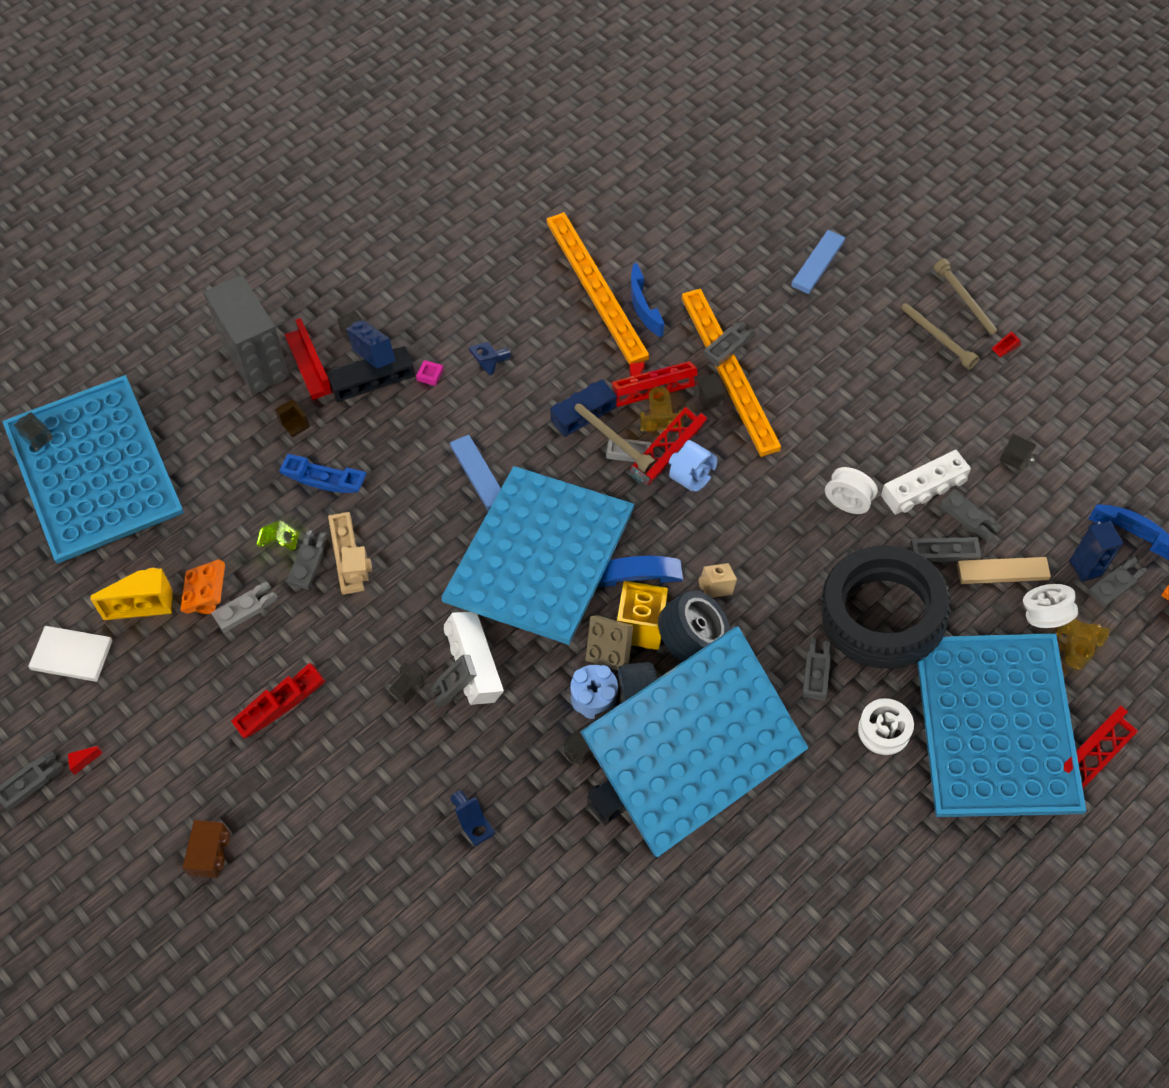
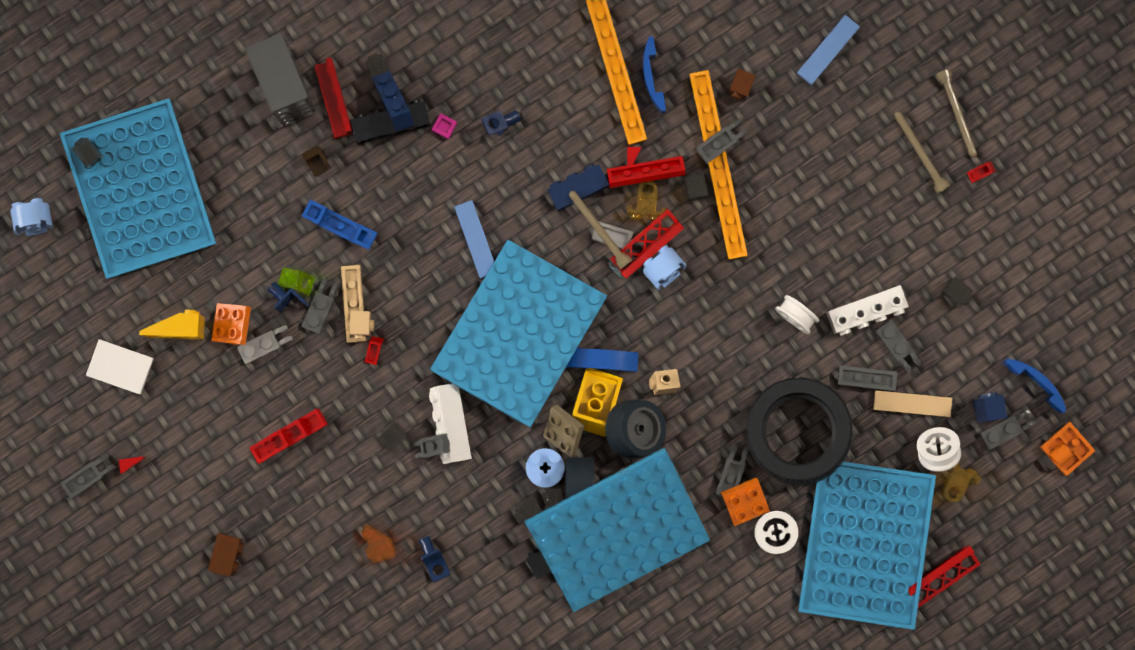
camera: 10 degrees right, 25 degrees up
none -> dark blue bracket [267,282,310,312]
none -> clear orange slope [361,524,397,563]
none -> red piece [365,336,384,365]
none -> orange plate [721,477,770,526]
none -> reddish brown brick [728,69,756,100]

